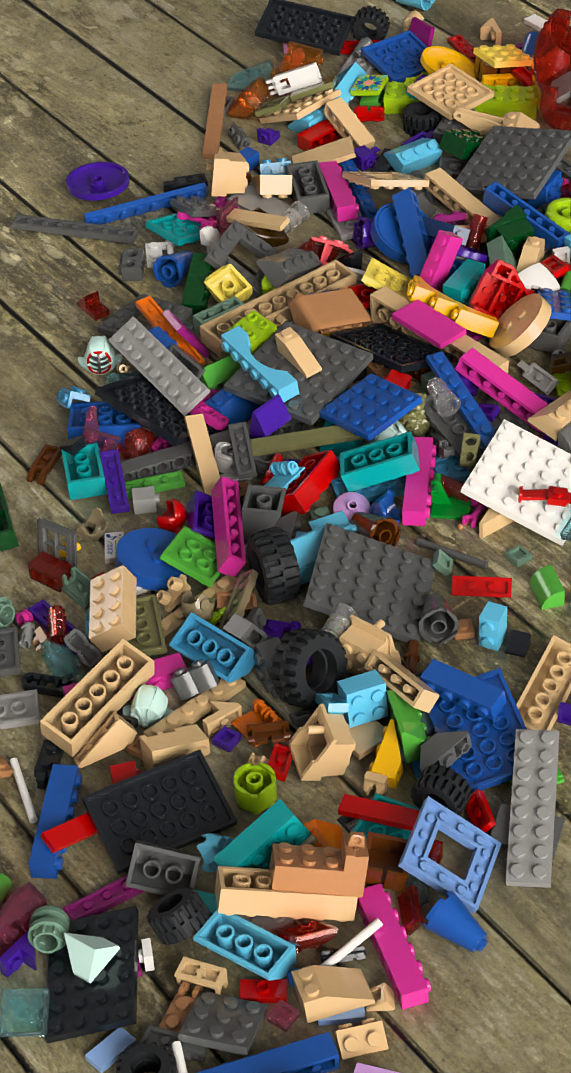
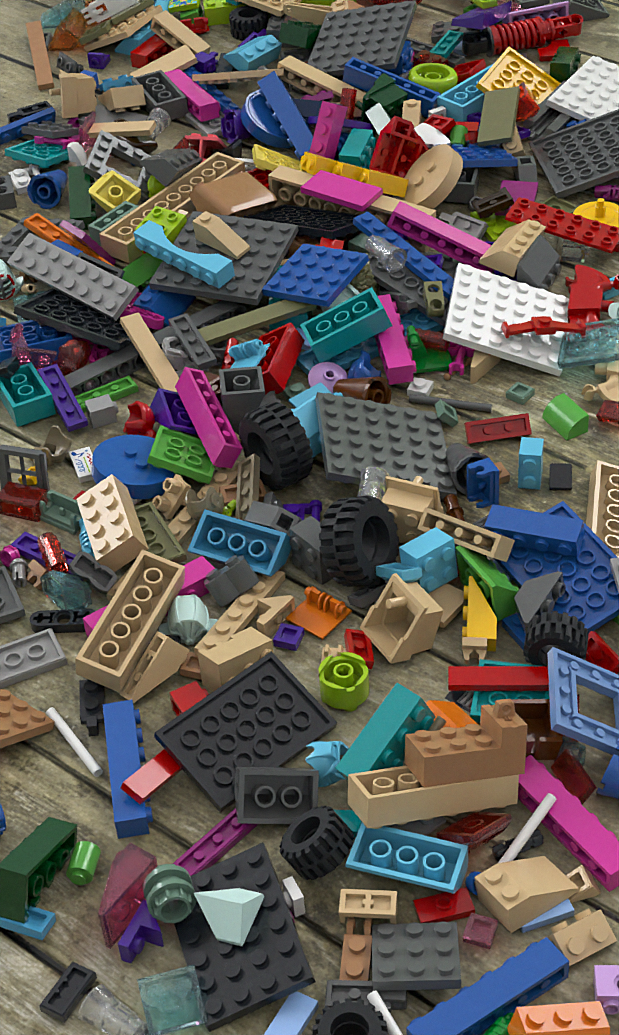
camera: 15 degrees left, 0 degrees up
reddish brown hinge [247,720,291,746] -> none
dark purple slope [249,394,292,439] -> none
none -> white plate [407,377,434,396]
none -> blue hinge [467,458,499,508]

